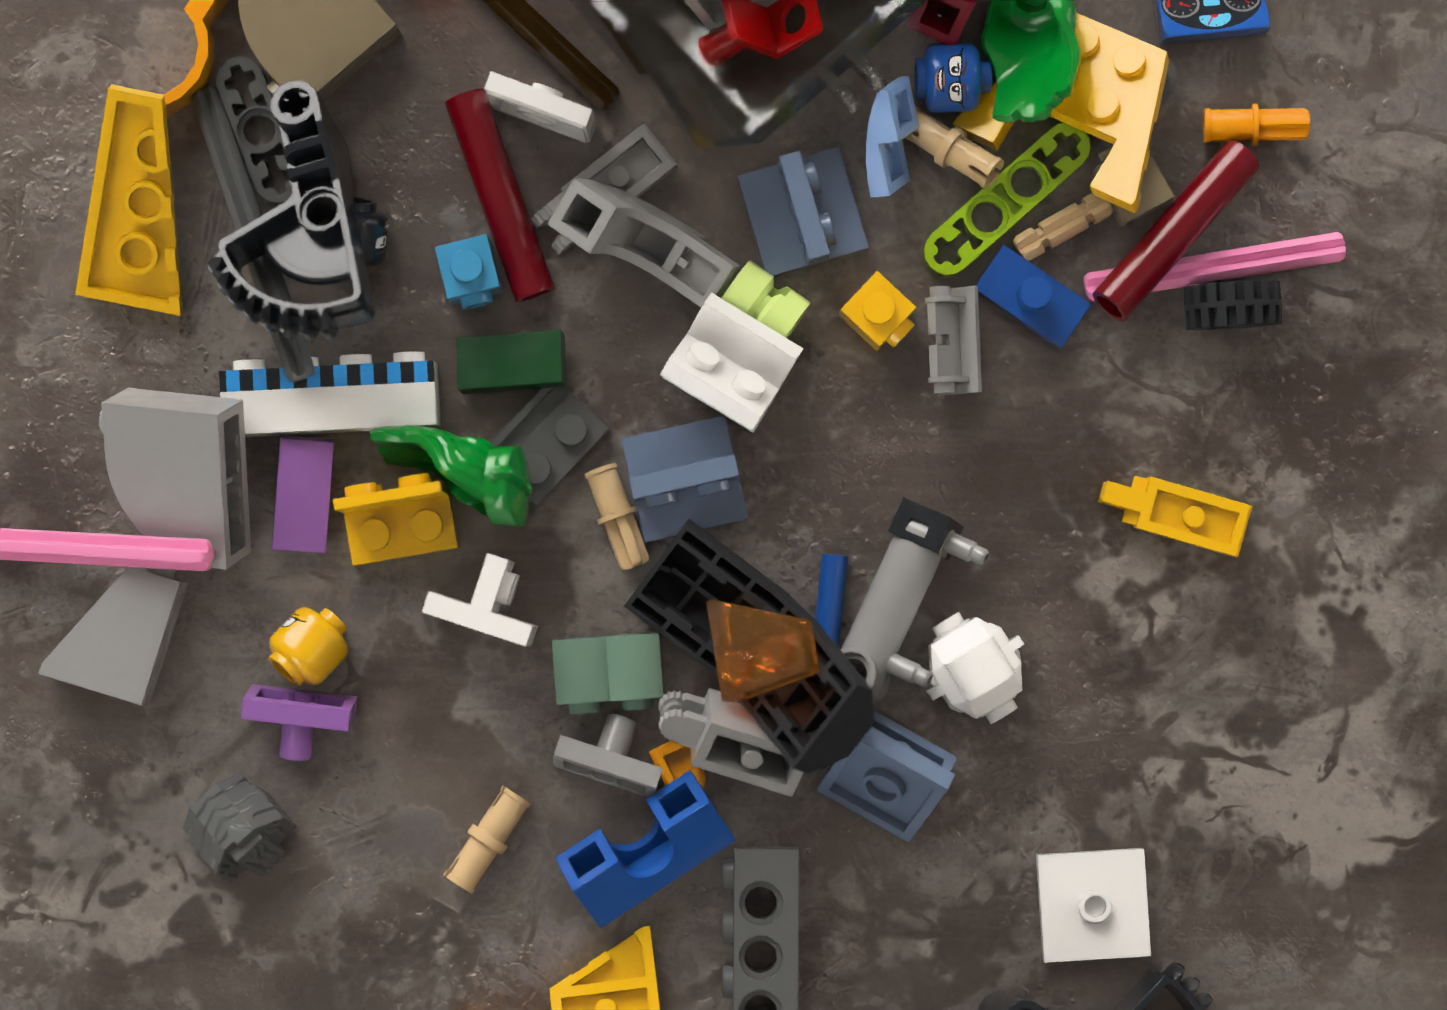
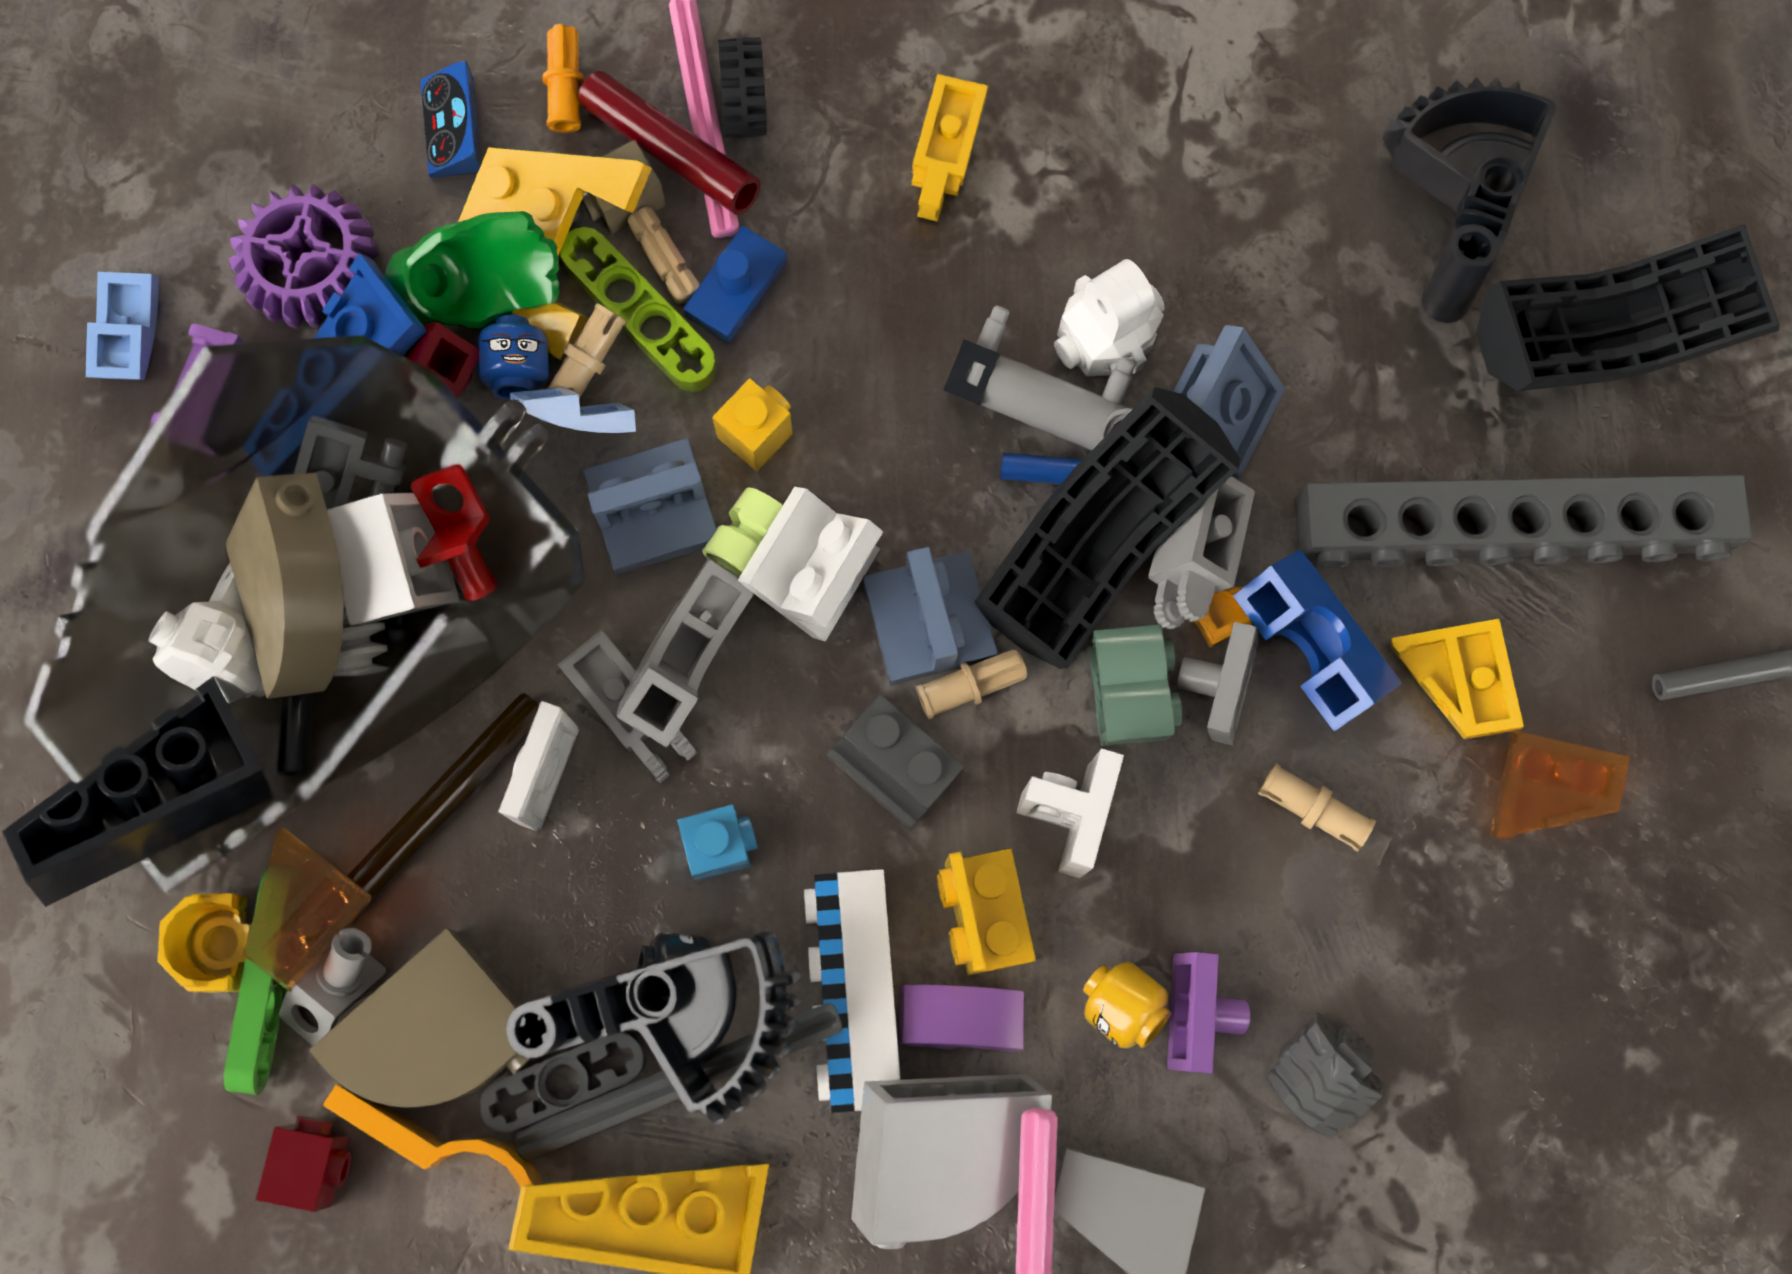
camera: 95 degrees left, 10 degrees down
green hair [369,425,532,528] -> none
dark red piece [445,88,555,303] -> none
dark green tile [456,330,566,394] -> none
clear orange wing [706,600,820,703] -> none
light grey hinge [925,285,982,396] -> none
white plate [1036,848,1151,963] -> none

